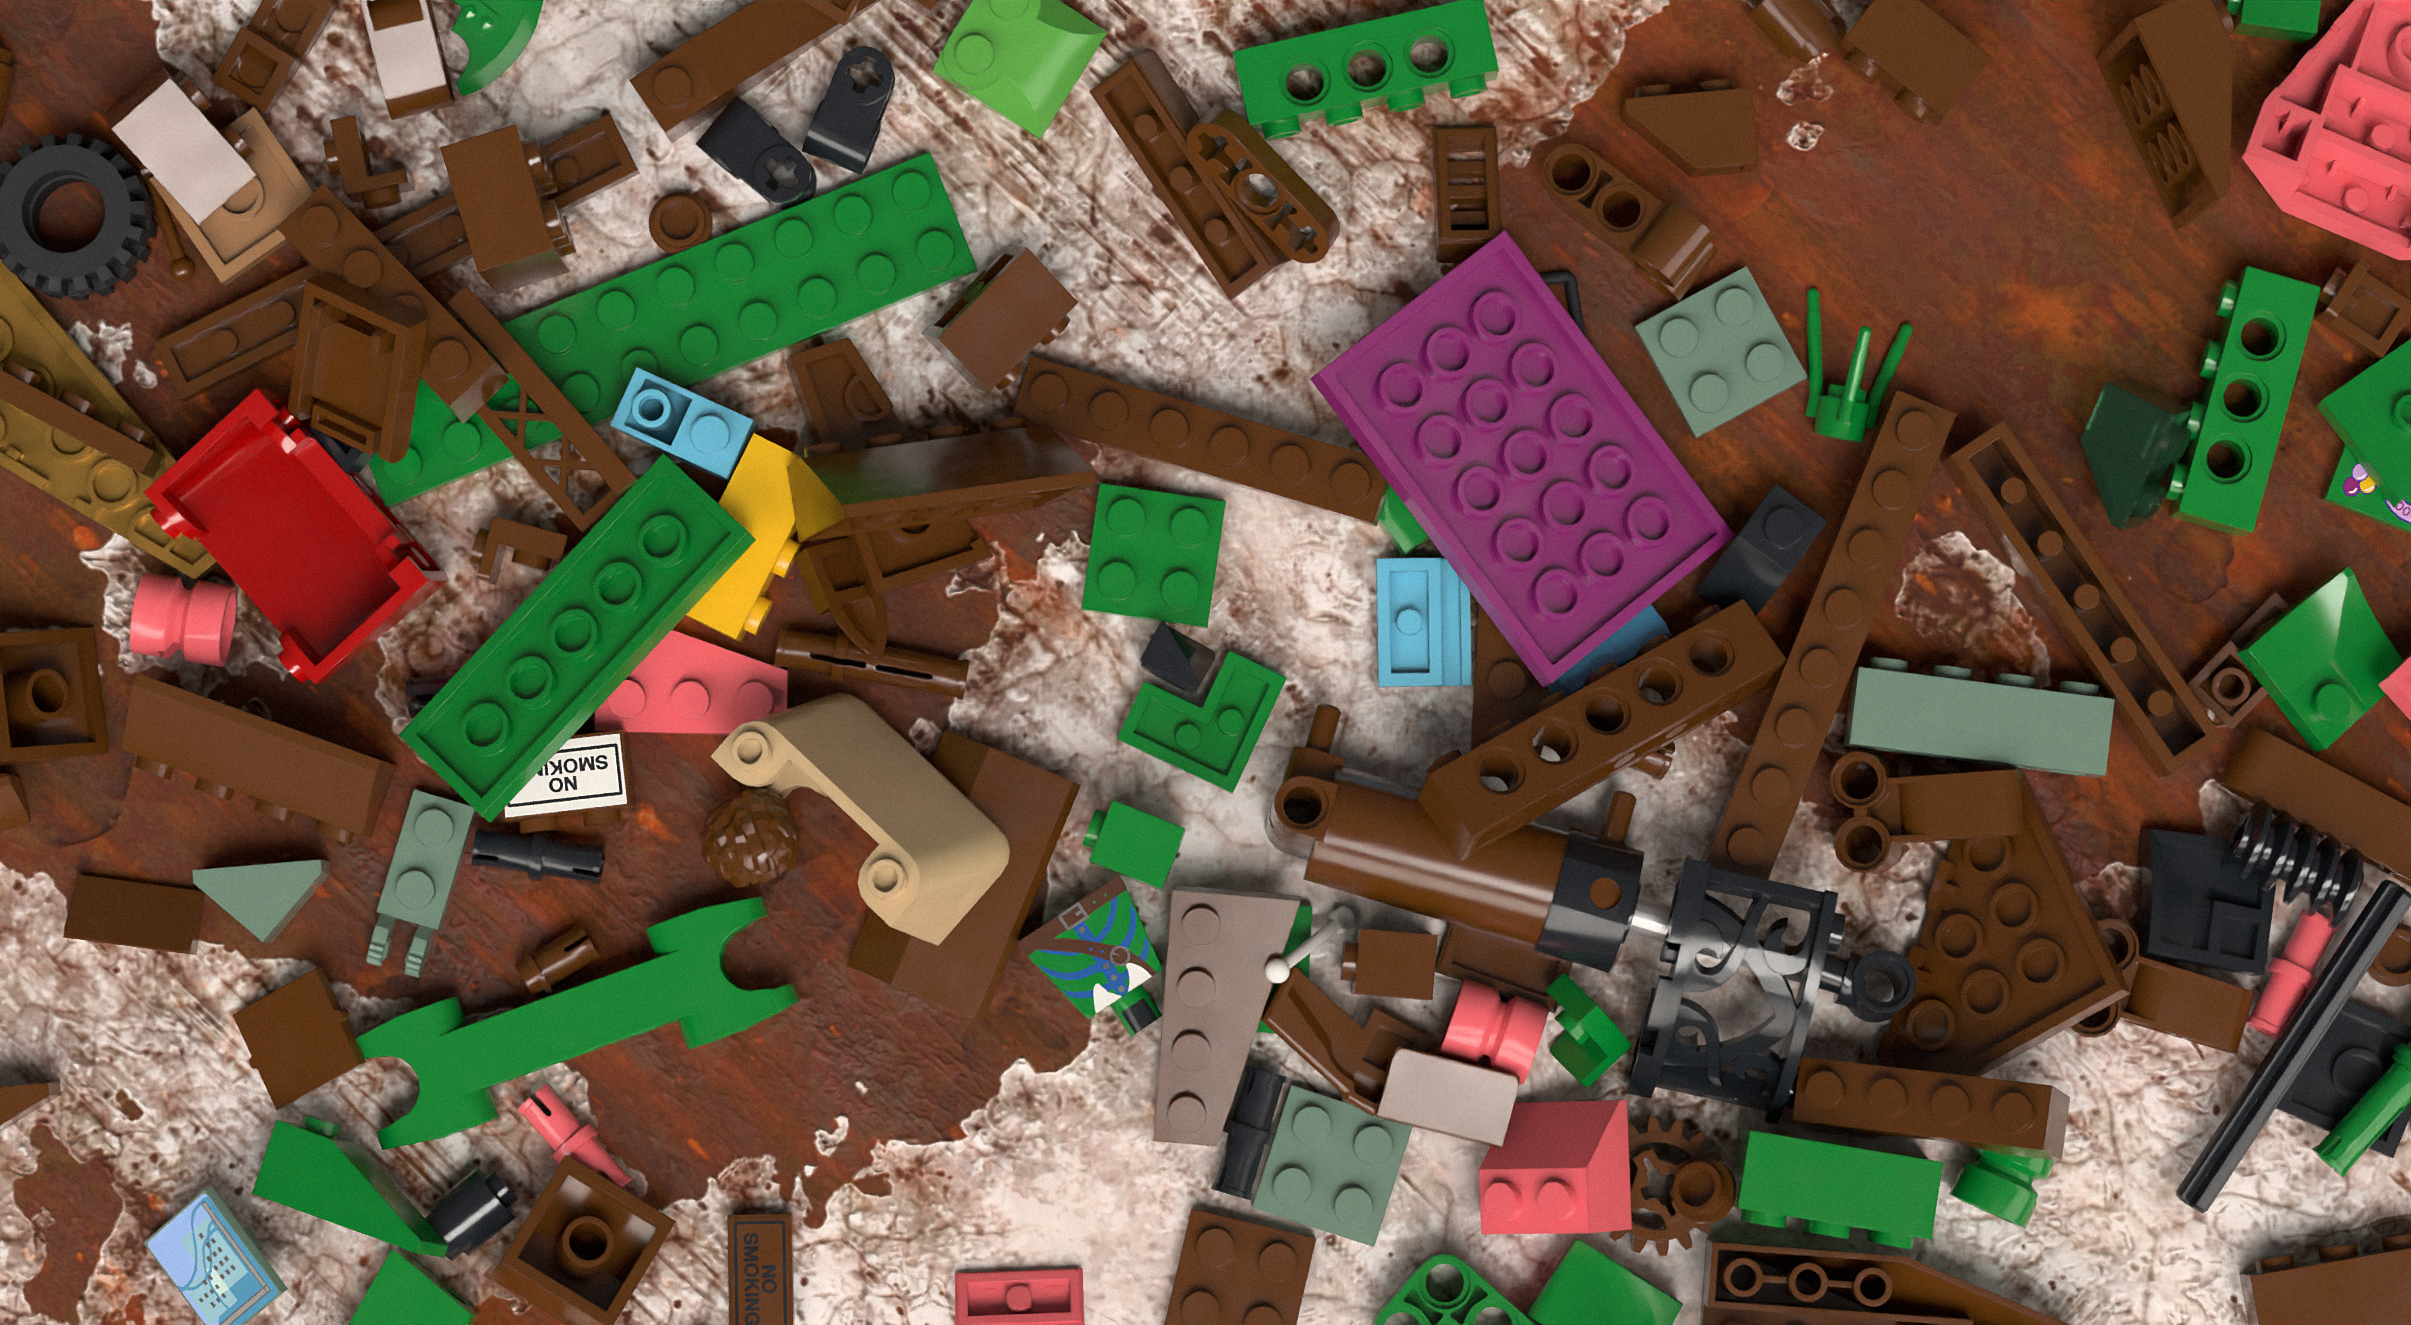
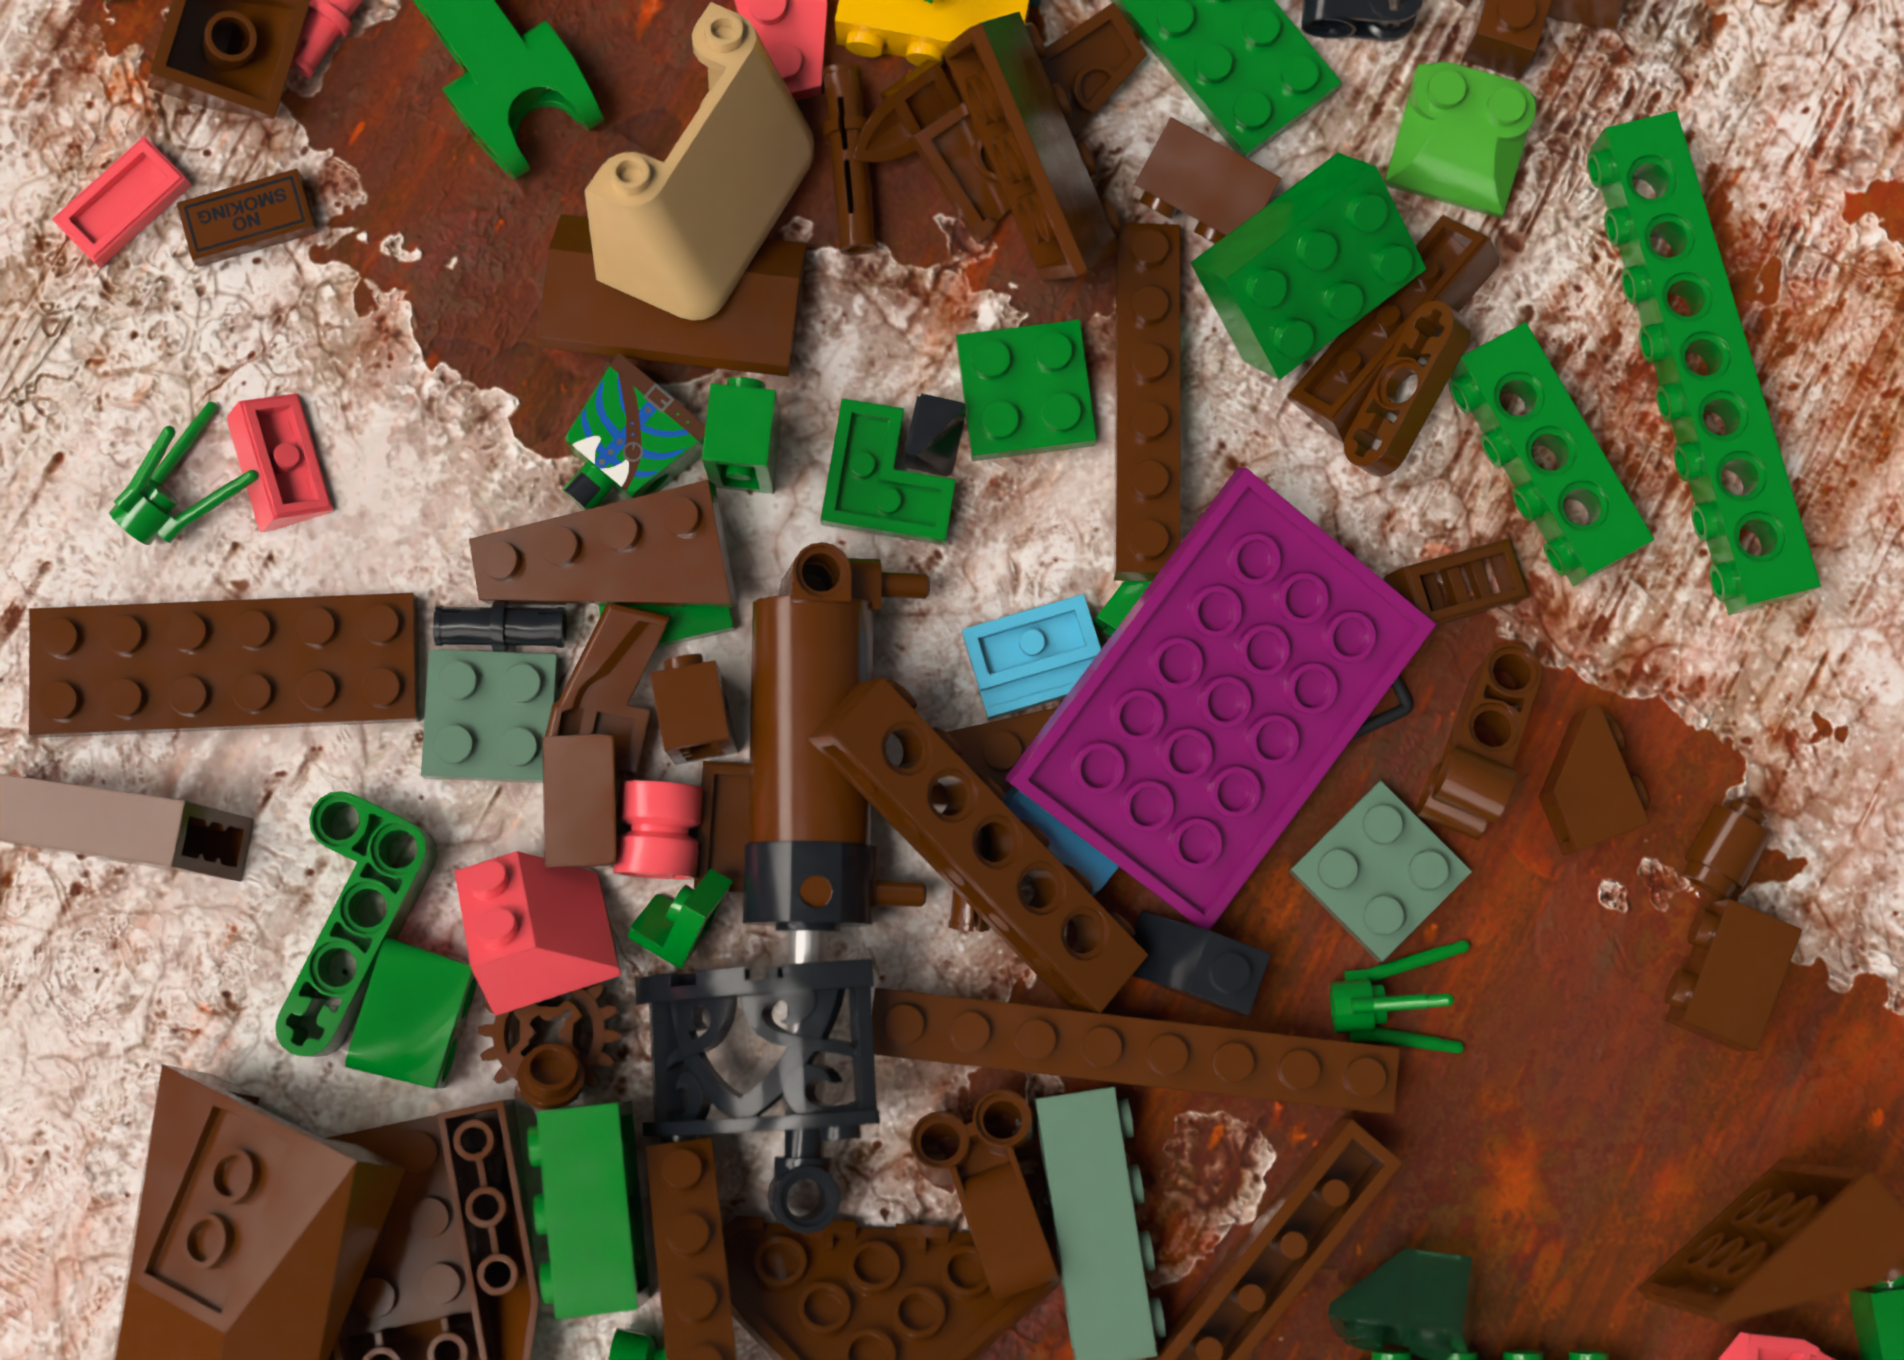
camera: 70 degrees right, 5 degrees down
reddish brown piece [700,787,800,888] -> none
white hinge [1265,906,1355,983] -> none
none -> green brick [1190,153,1426,380]

